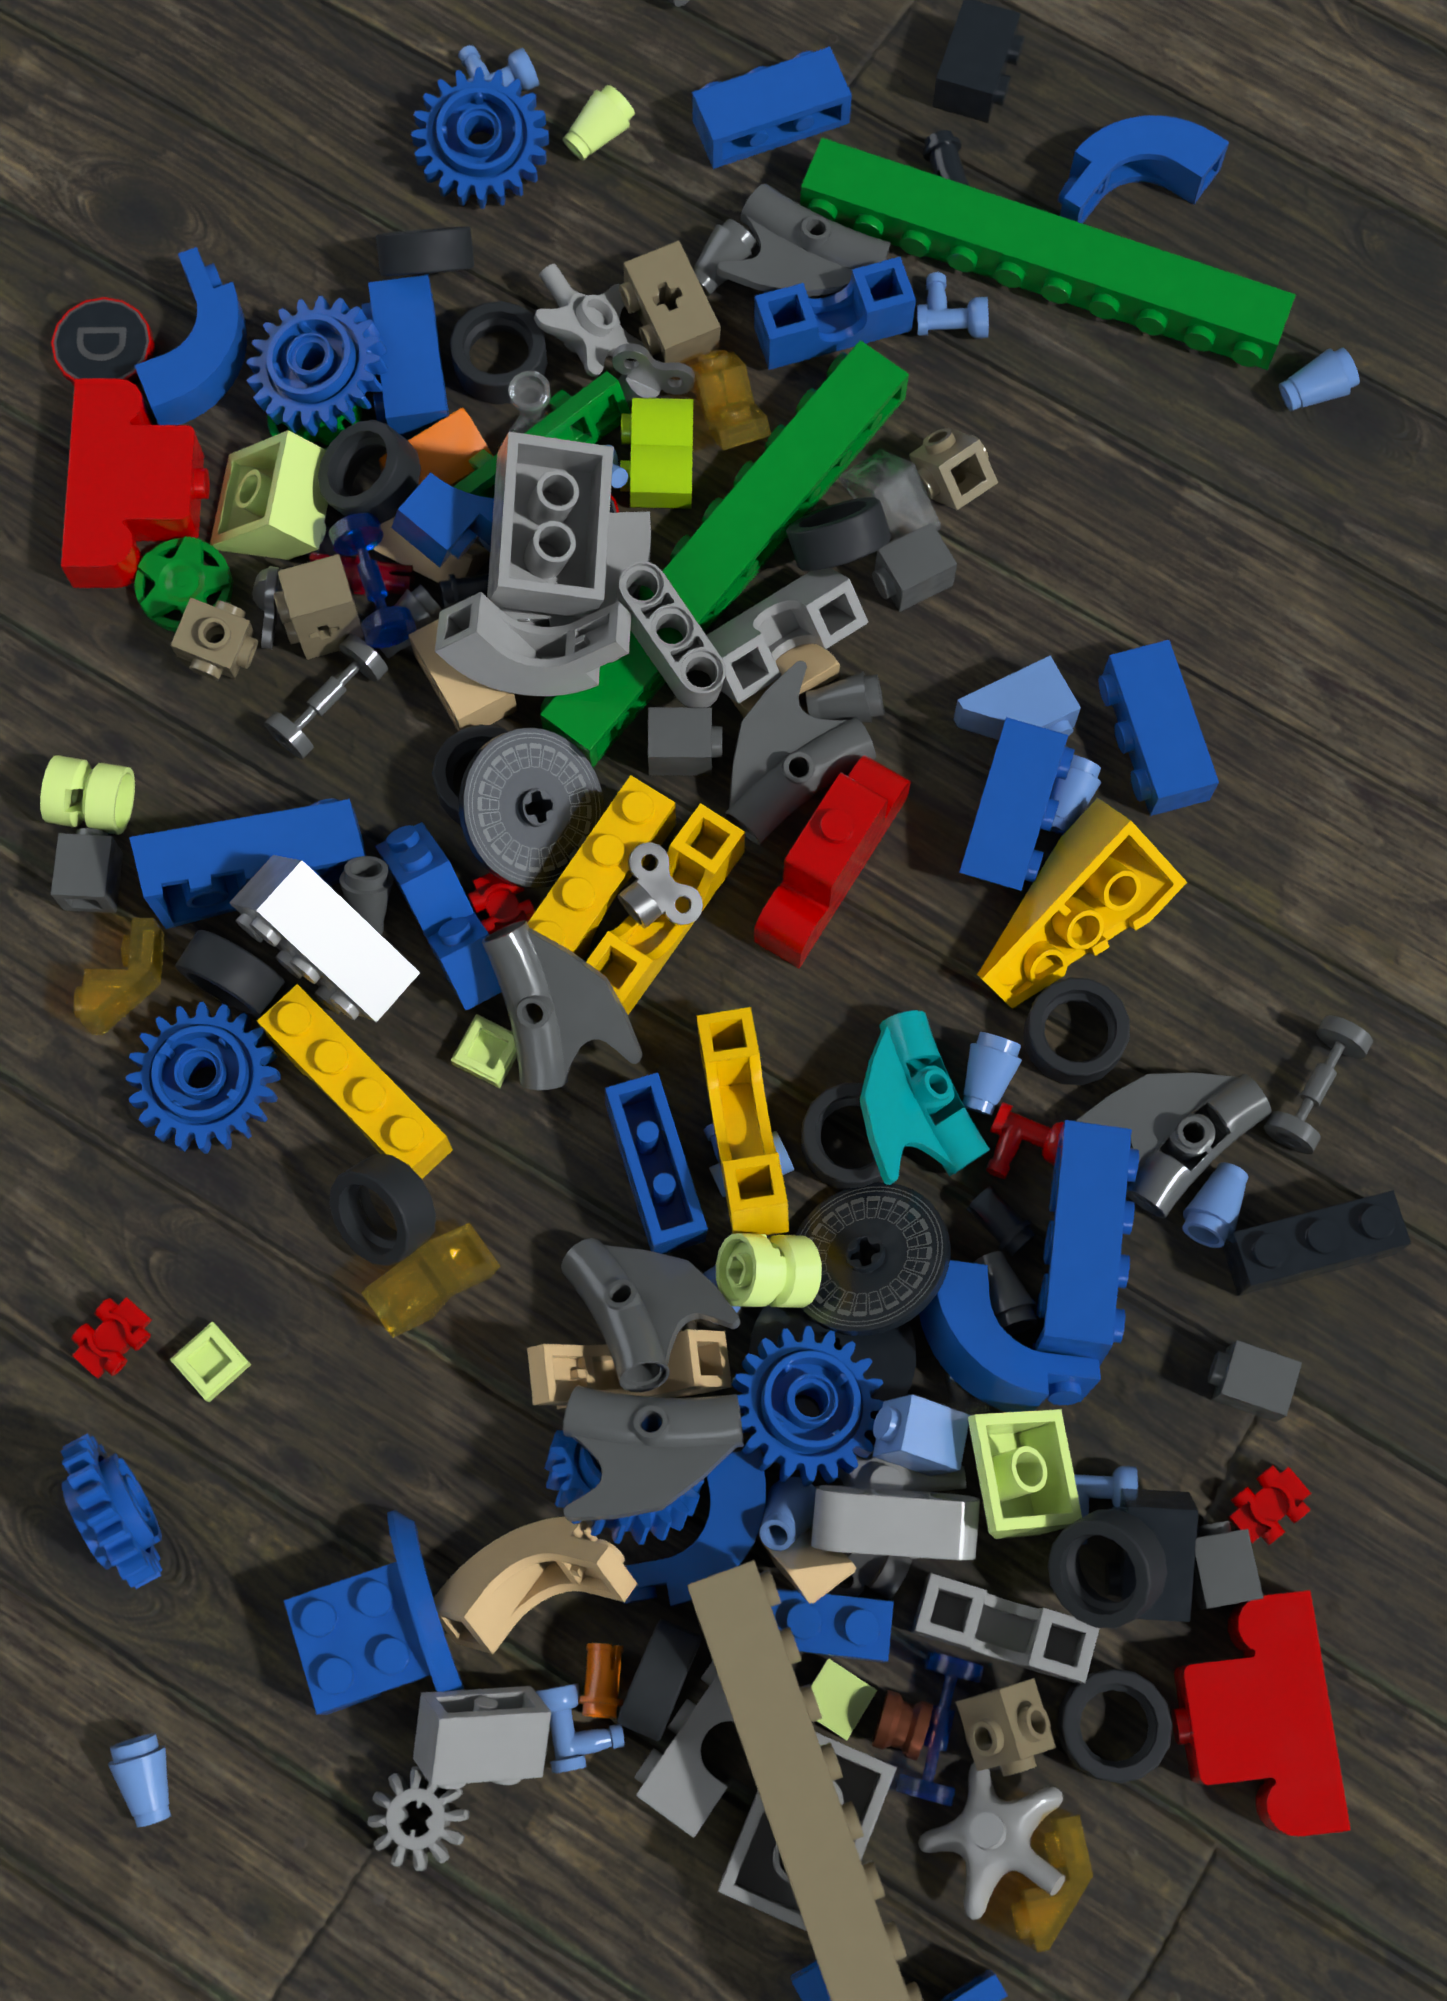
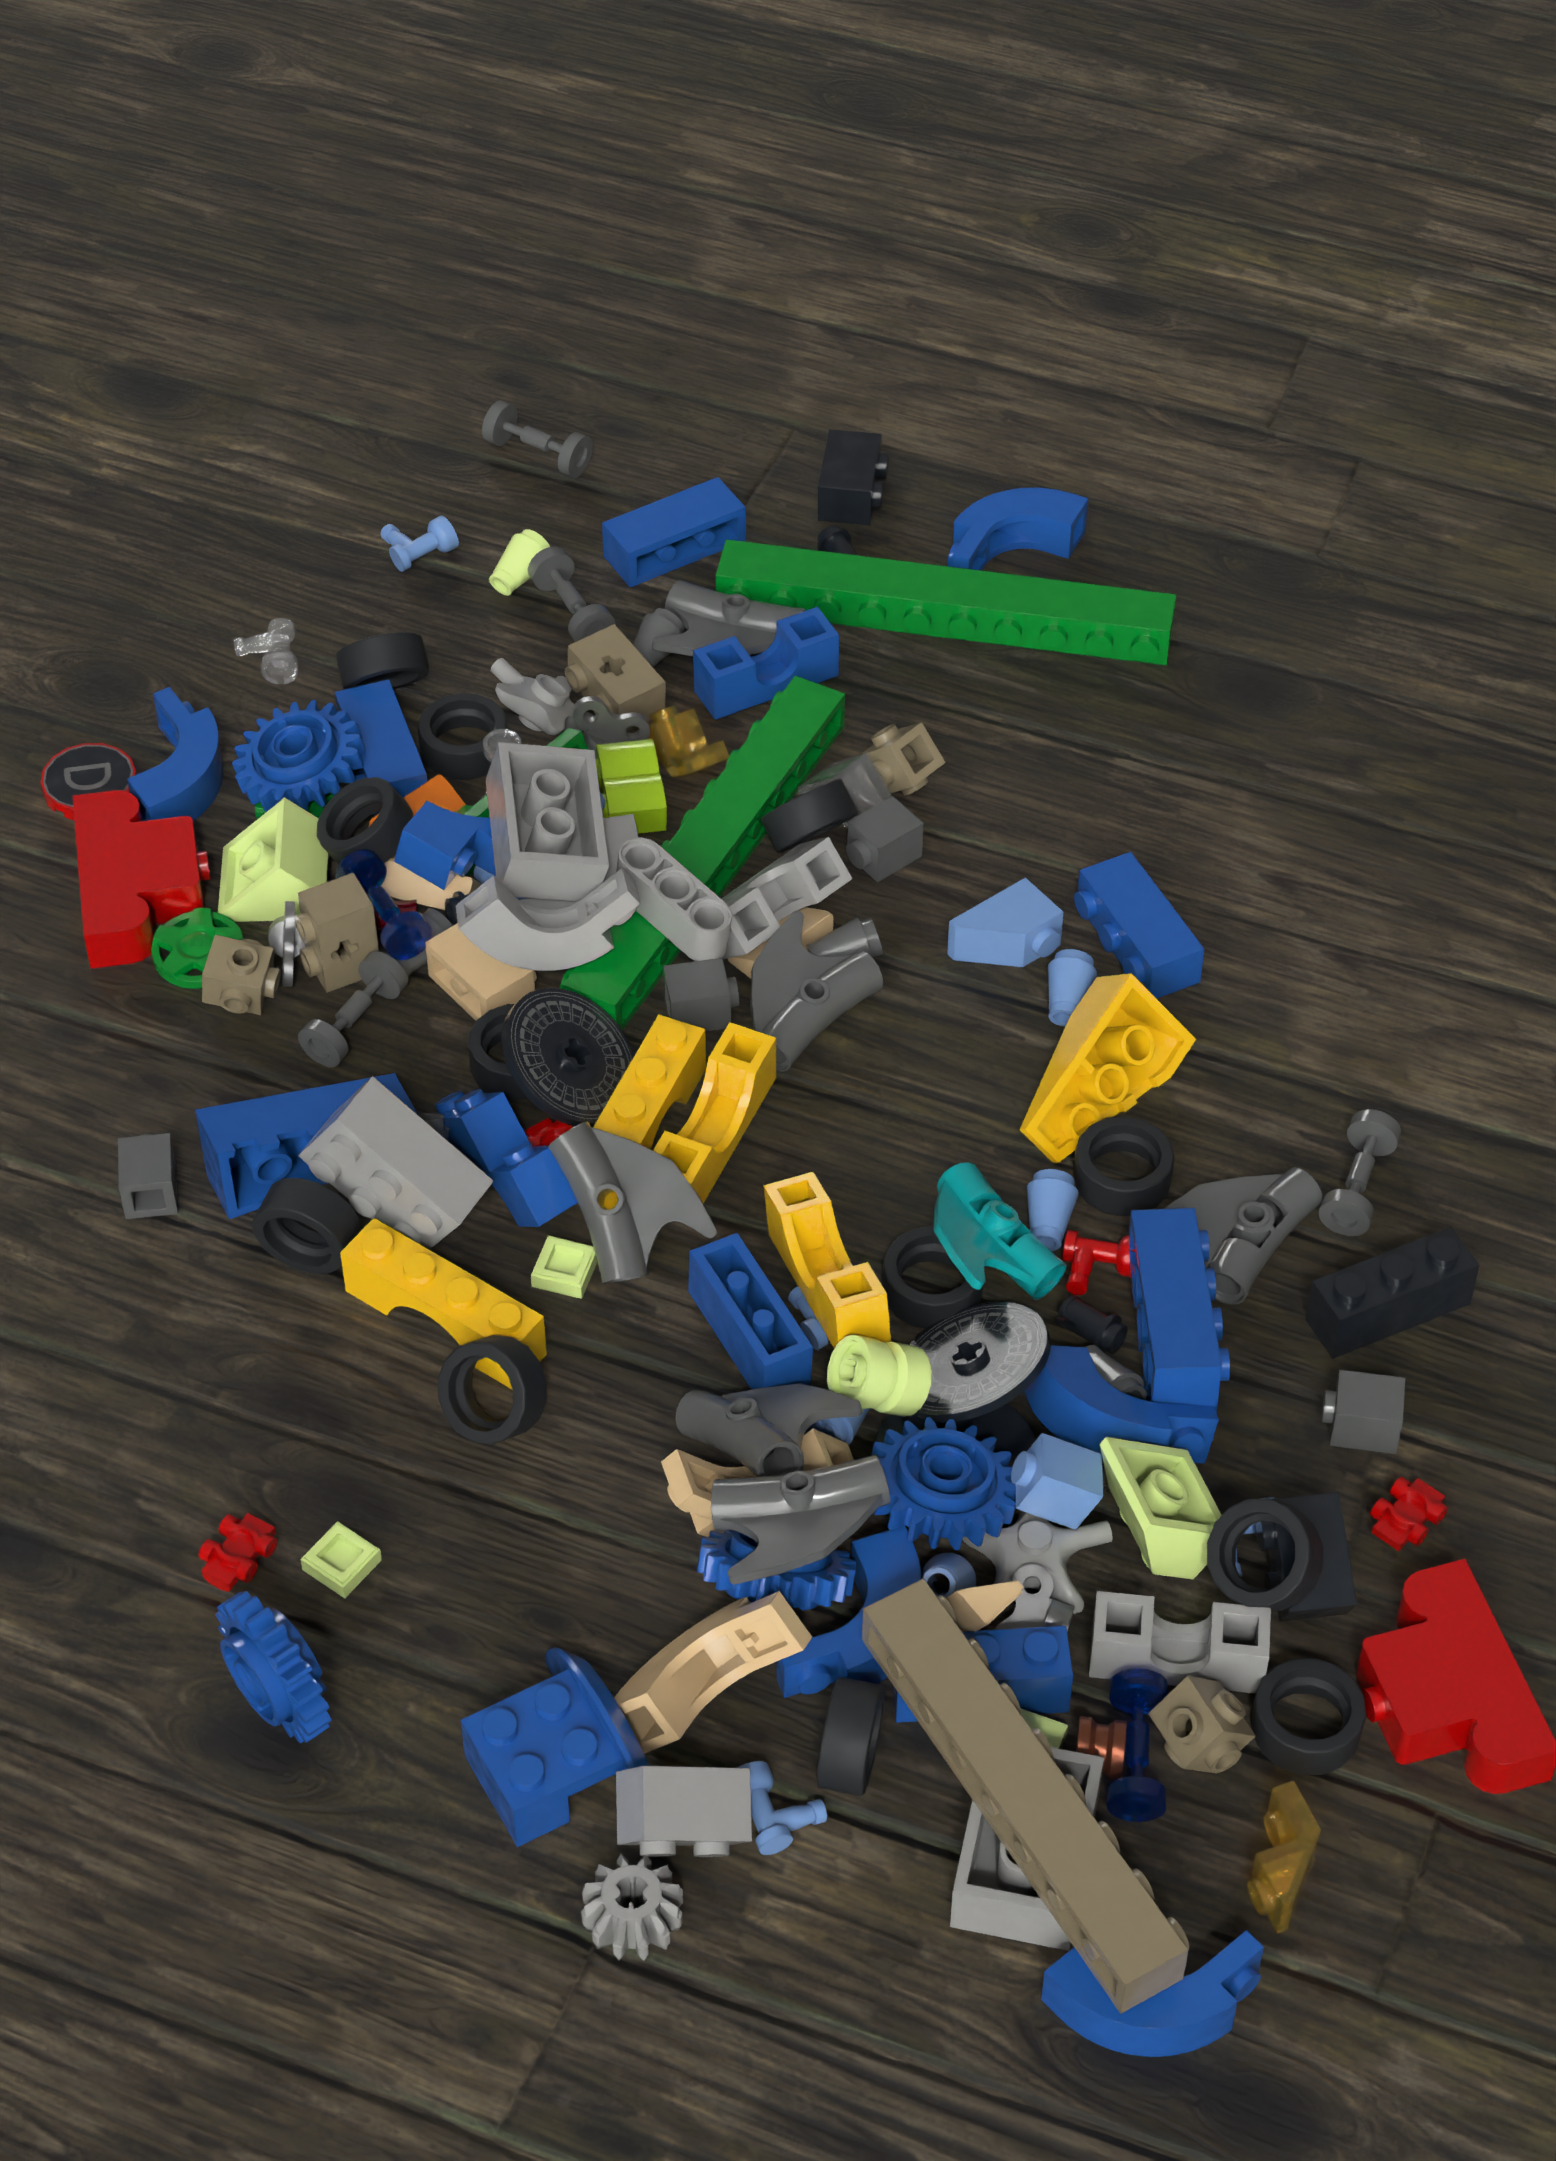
camera: 10 degrees left, 25 degrees down
yellowish green wheel [40,755,135,835] -> none
clear yellow slope [74,918,165,1035] -> none
medium blue cone [108,1733,171,1827] -> none
blue gear [126,1002,281,1154] -> none
clear yellow slope [362,1223,501,1338] -> none
blue gear [411,67,549,209] -> none
orange pin [578,1643,624,1718] -> none
flat silver piece [618,842,703,929] -> none
light grey arch [634,1661,734,1838] -> none
red brick [754,755,911,969] -> none
light grey beam [811,1485,980,1560] -> none
medium blue piece [917,272,989,338] -> none
light grey animal [918,1763,1065,1920] -> none
blue brick [959,717,1075,891] -> none
medium blue cone [1183,1162,1248,1248] -> none
dark grey brick [1192,1521,1263,1611] -> none
medium blue cone [1279,347,1360,411] -> none
none -> clear piece [234,618,298,684]
none -> dark grey wheel [528,546,615,642]

